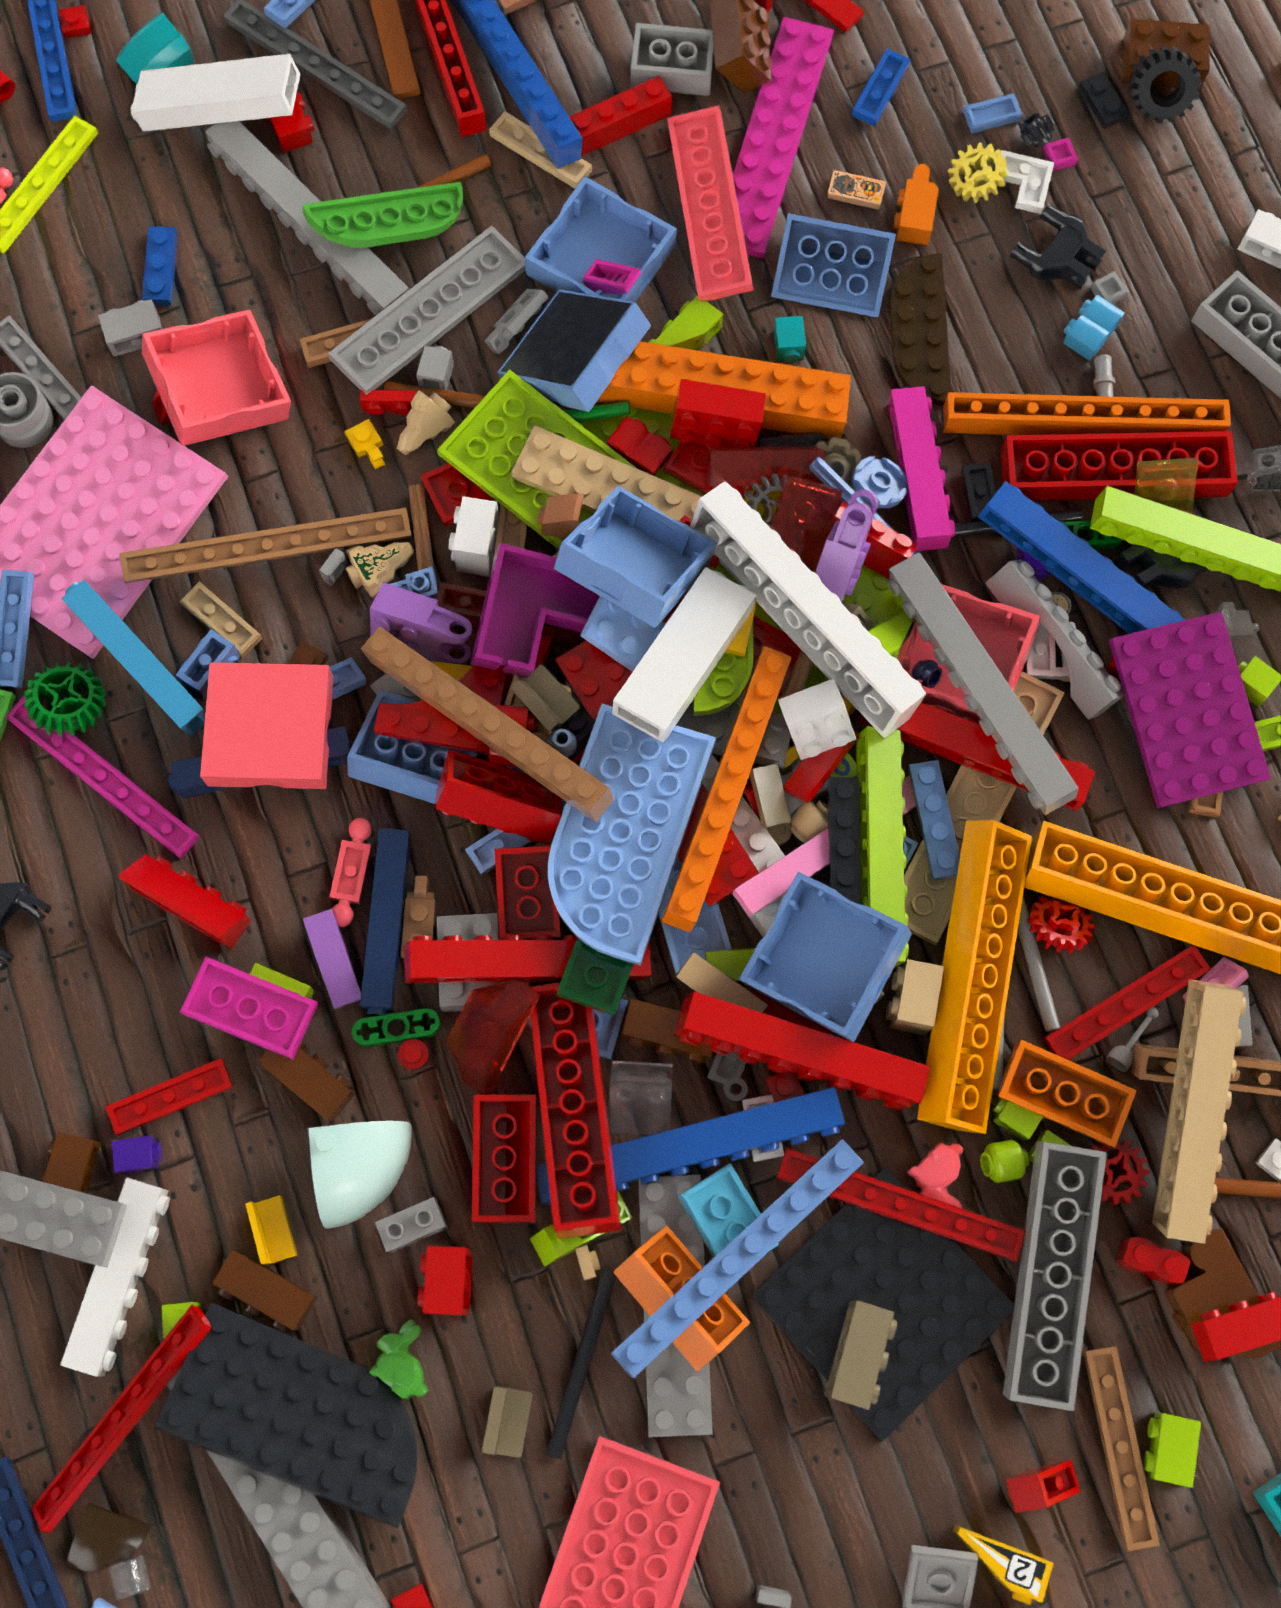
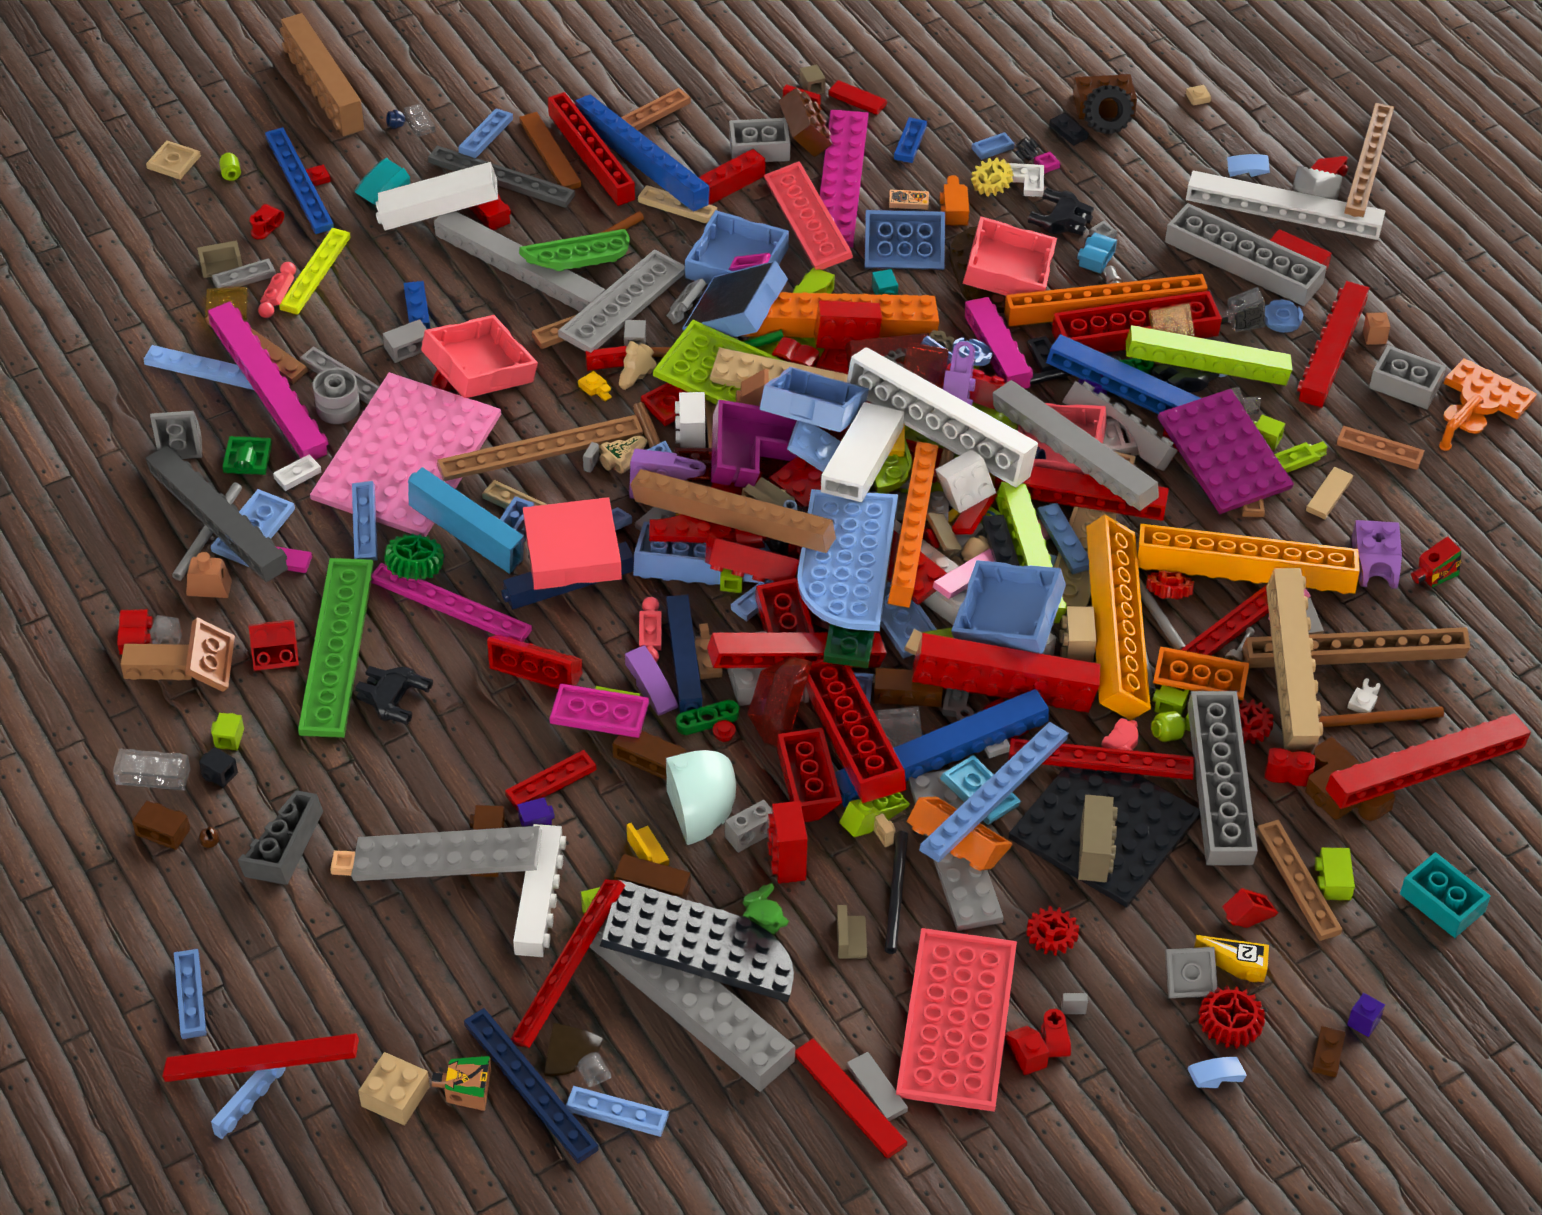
camera: 10 degrees left, 25 degrees down
none -> coral tile [963,216,1057,296]
none -> red gear [1026,906,1079,956]

